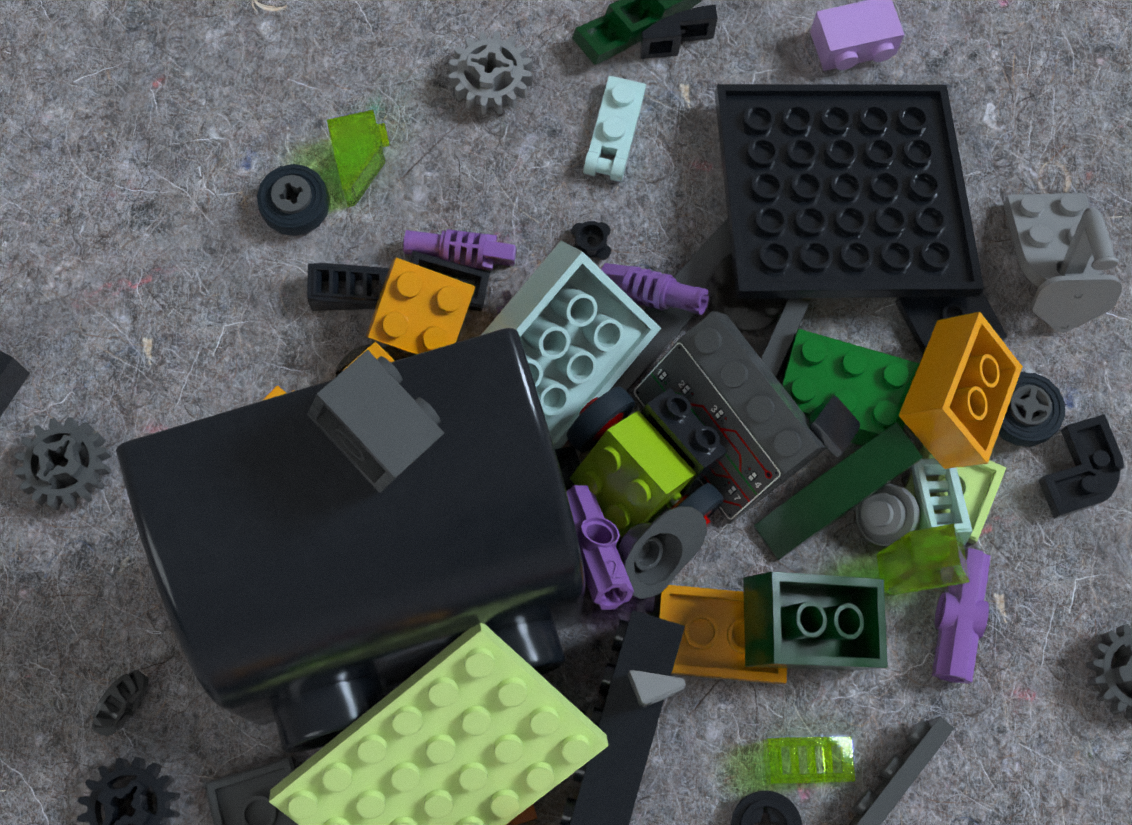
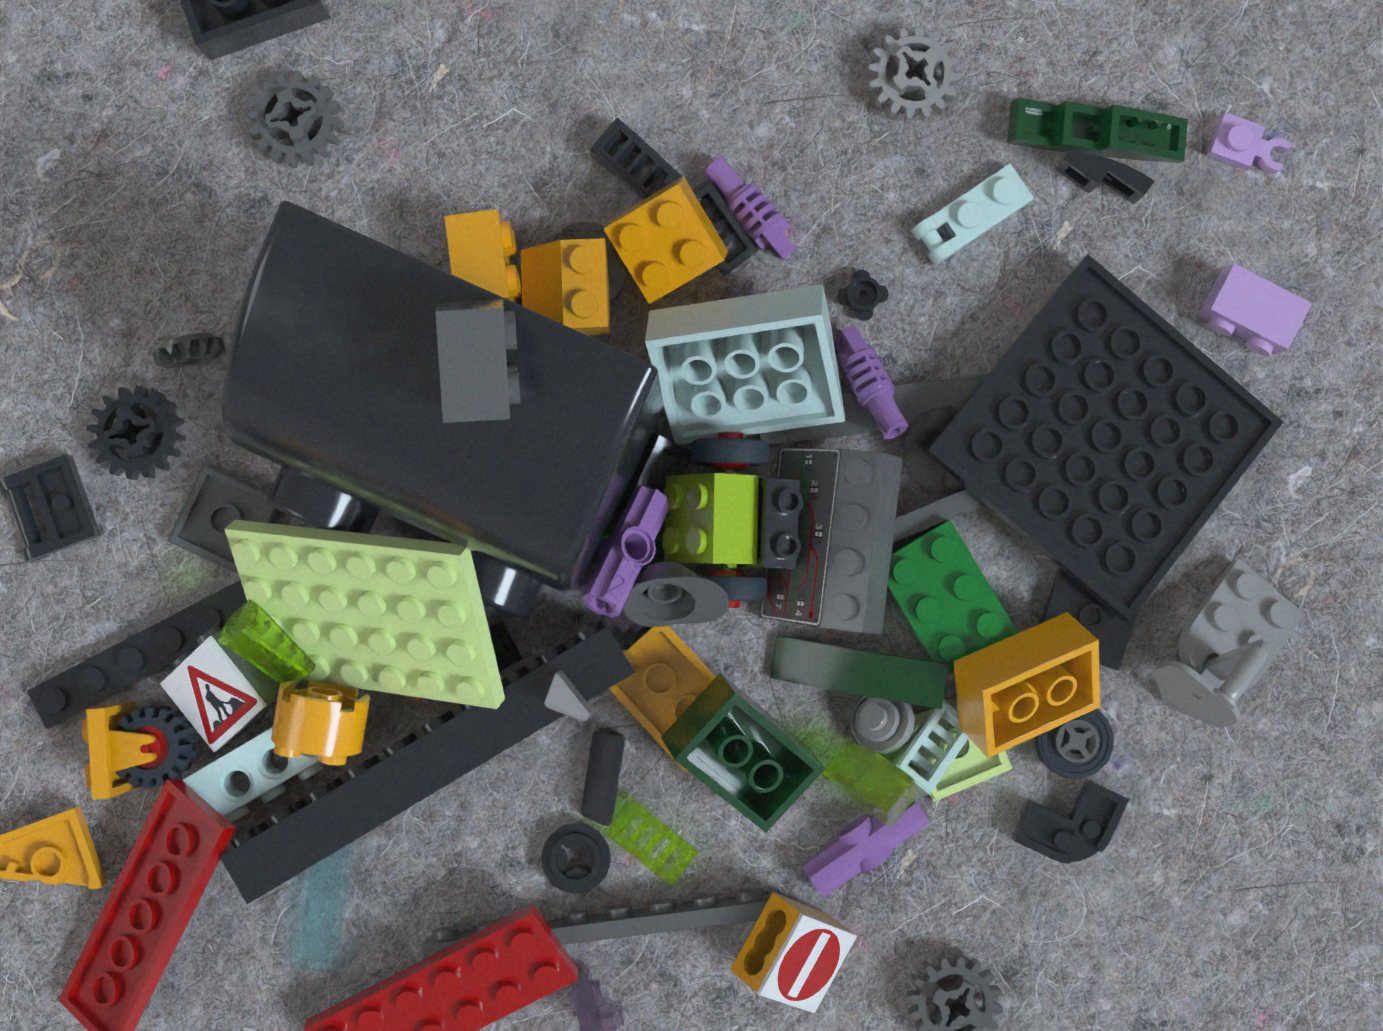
camera: 45 degrees right, 15 degrees up
black wheel [257,164,330,236] -> none
clear neon green slope [327,110,390,207] -> none
black slope [809,395,860,457] -> none
none -> black slope [580,730,626,826]
none -> piece [730,892,857,1013]

